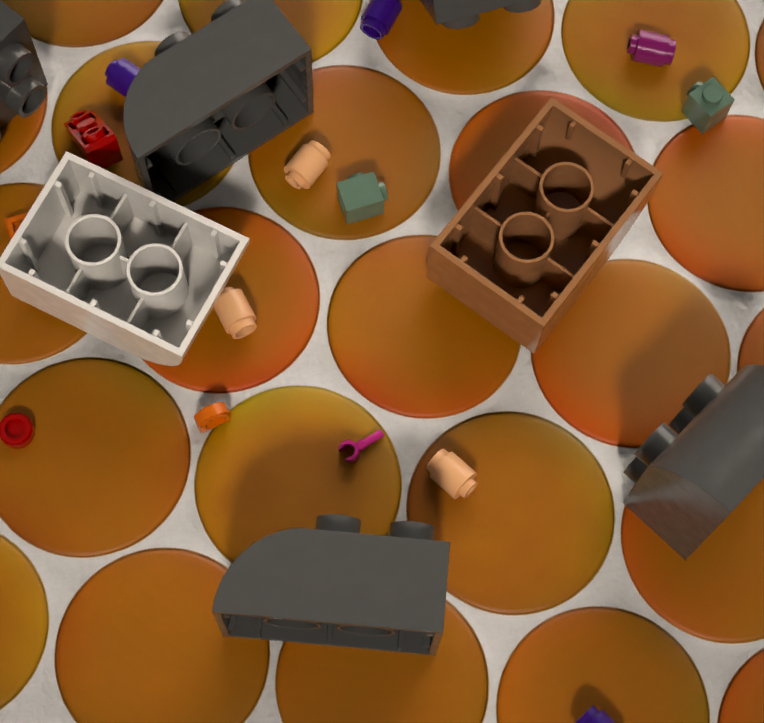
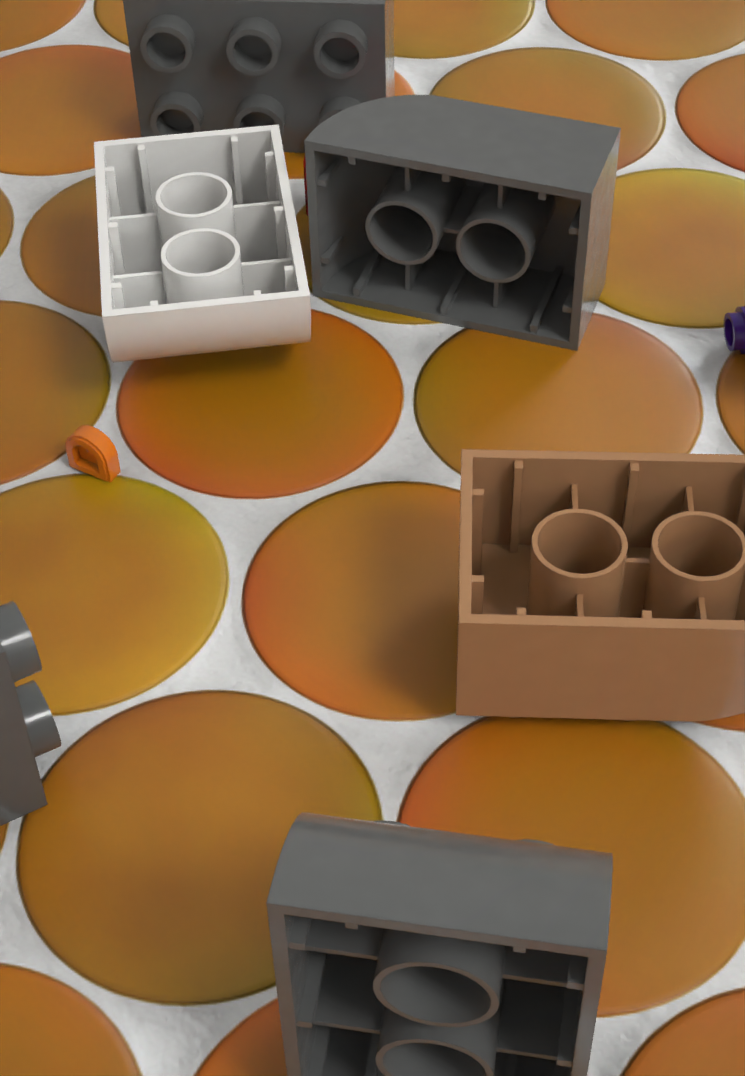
camera: 60 degrees right, 25 degrees down
light nougat brick [213,287,257,339] -> none
light nougat brick [284,140,331,189] -> none
sand green brick [336,172,388,225] -> none
dark pink hand [338,429,384,463] -> none
light nougat brick [426,448,478,499] -> none

